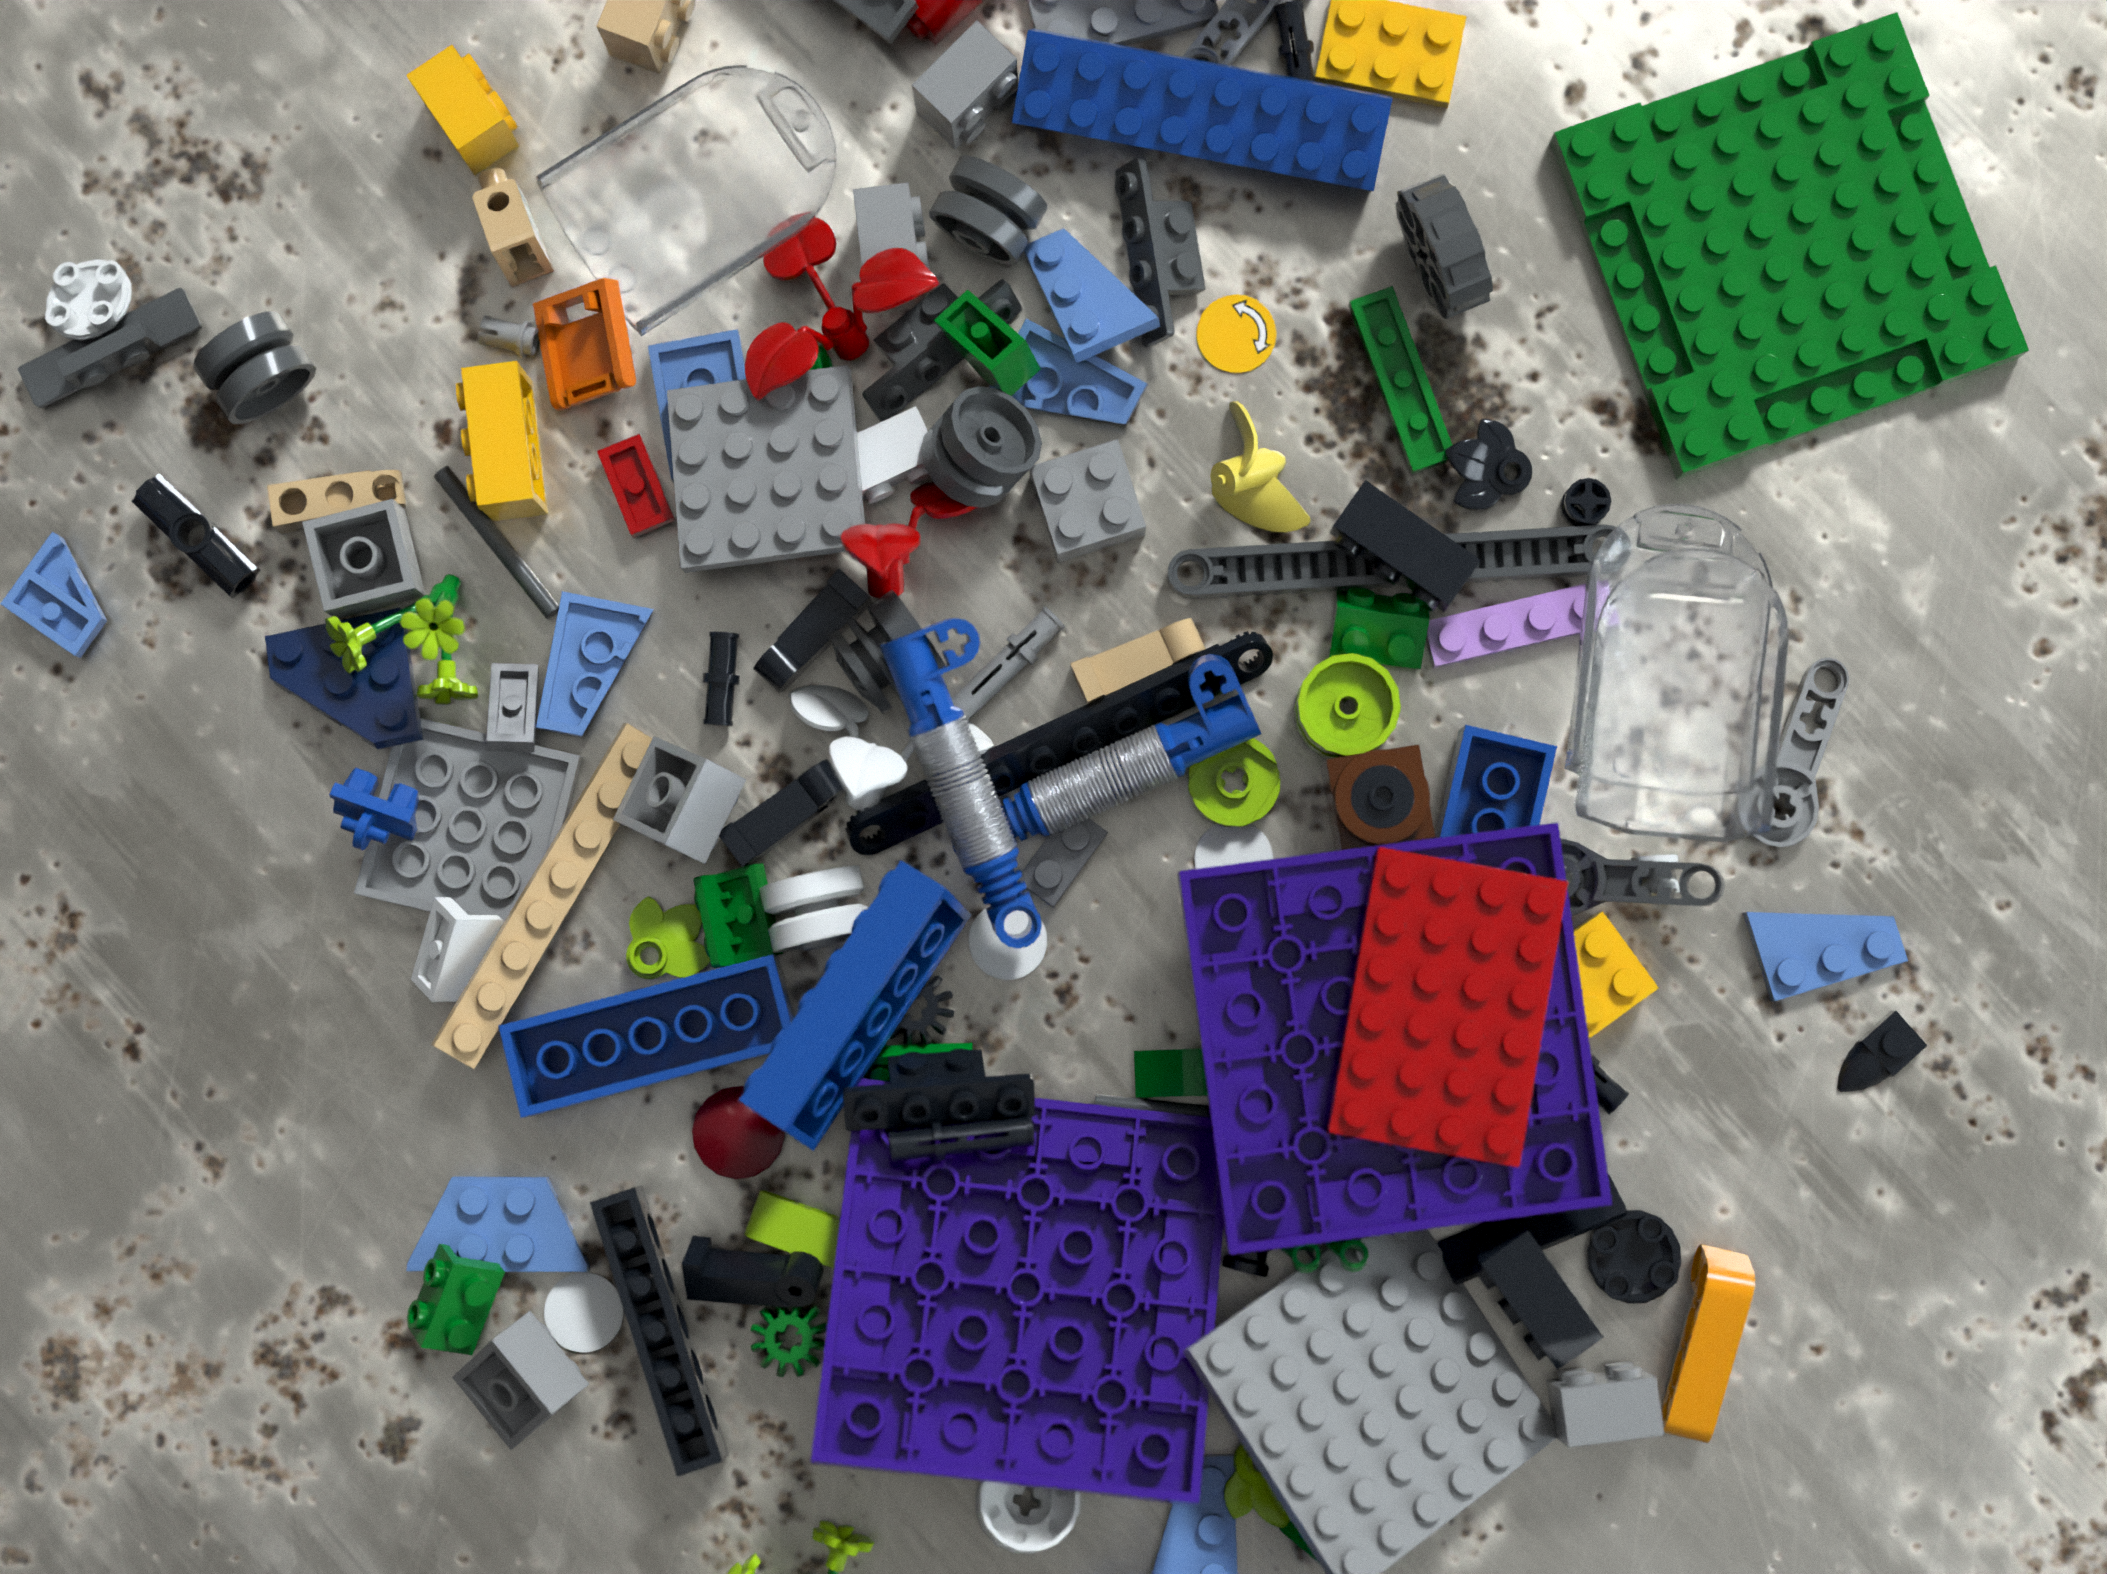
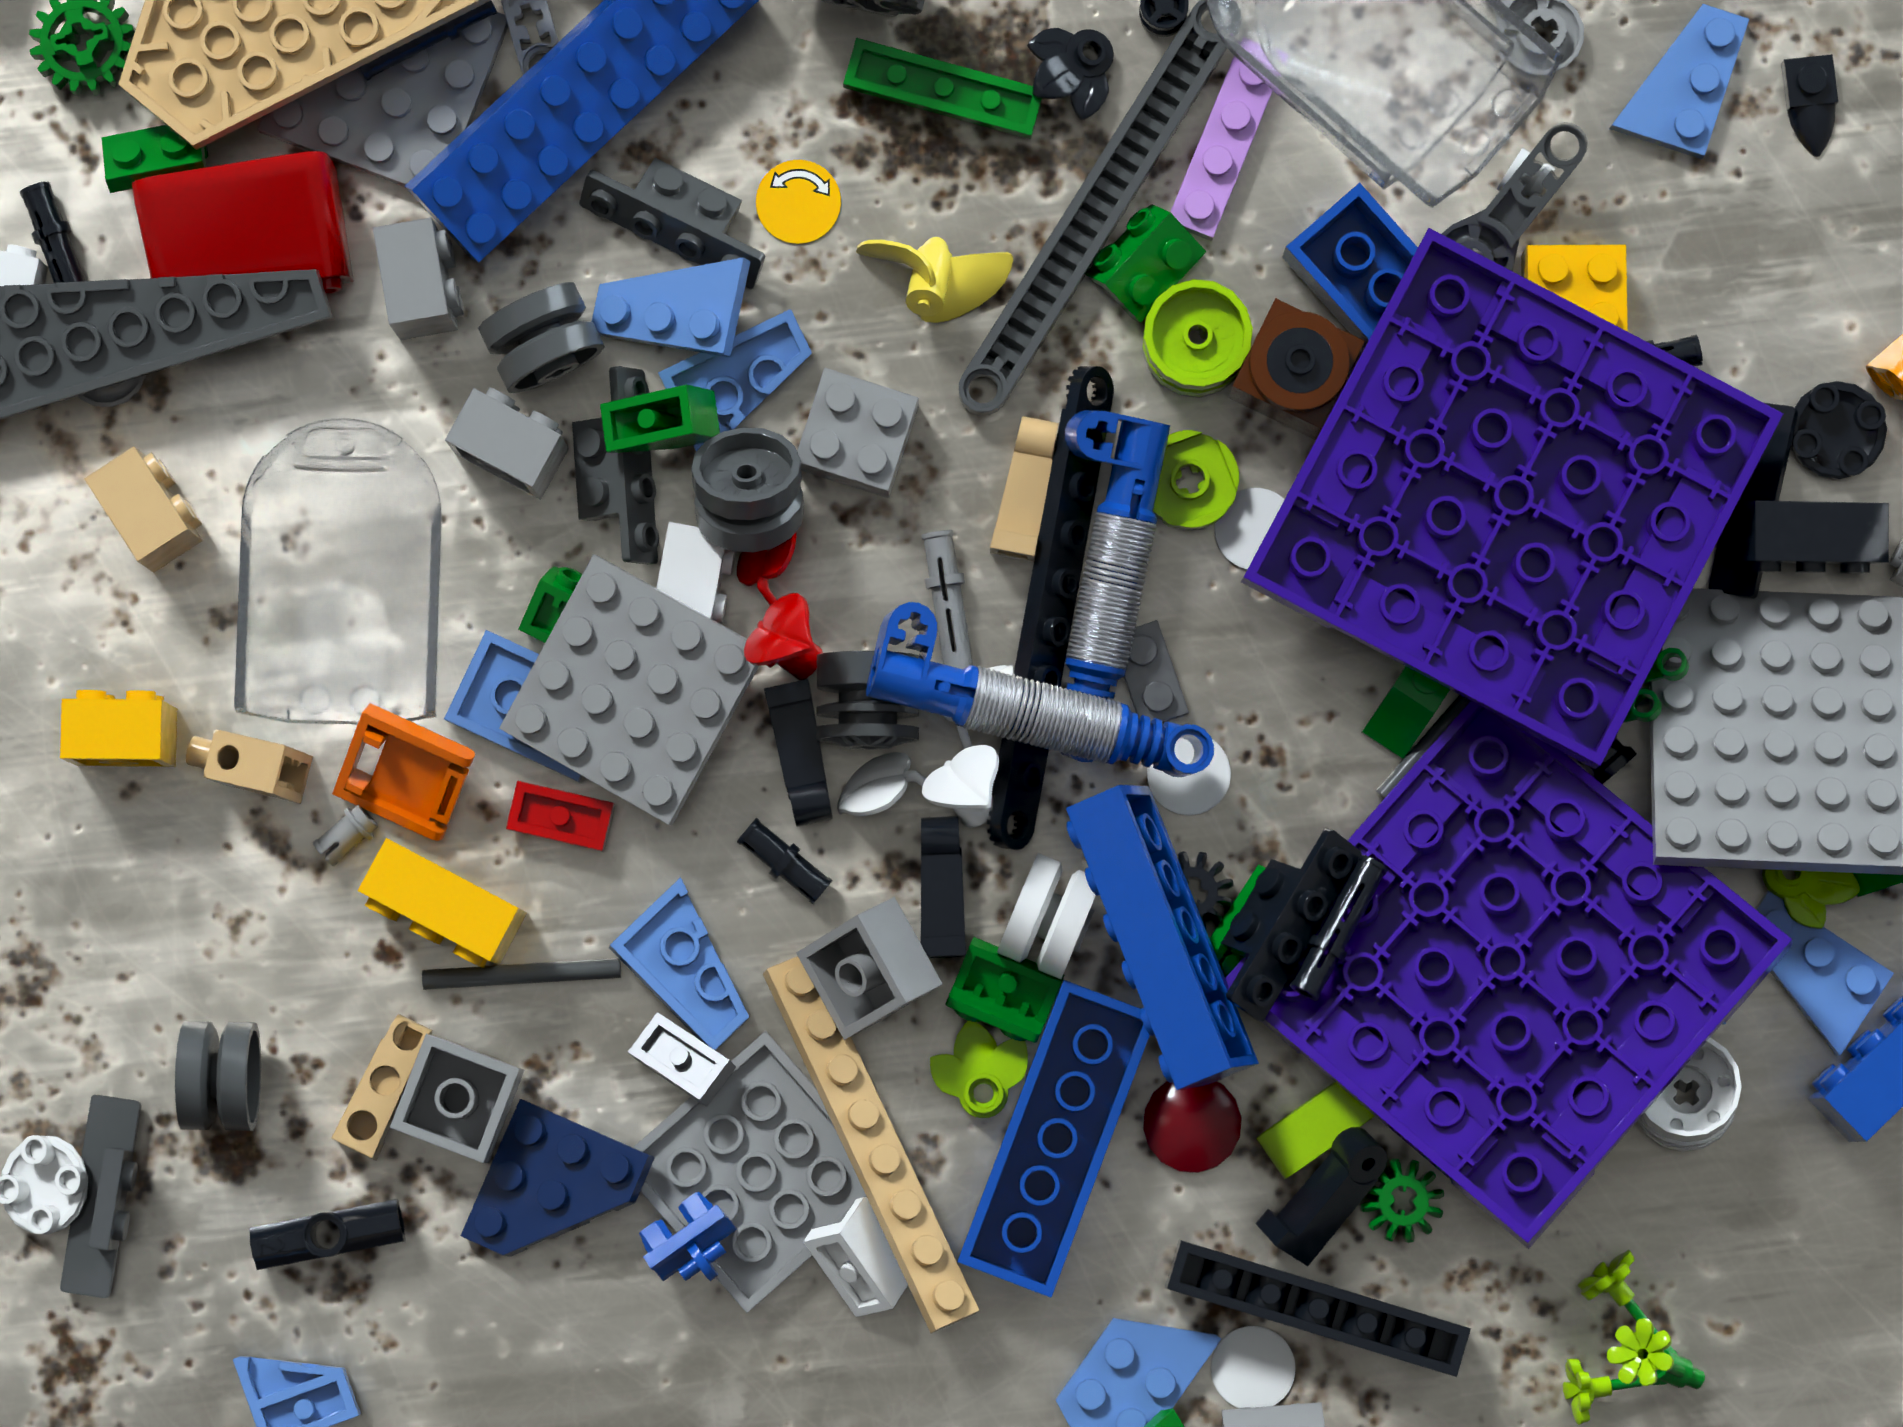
camera: 55 degrees left, 0 degrees up
lime plant [325,574,479,705] -> none
red plant [745,216,939,401] -> none
red plate [1327,847,1568,1168] -> none
black brick [1330,480,1481,612] -> none

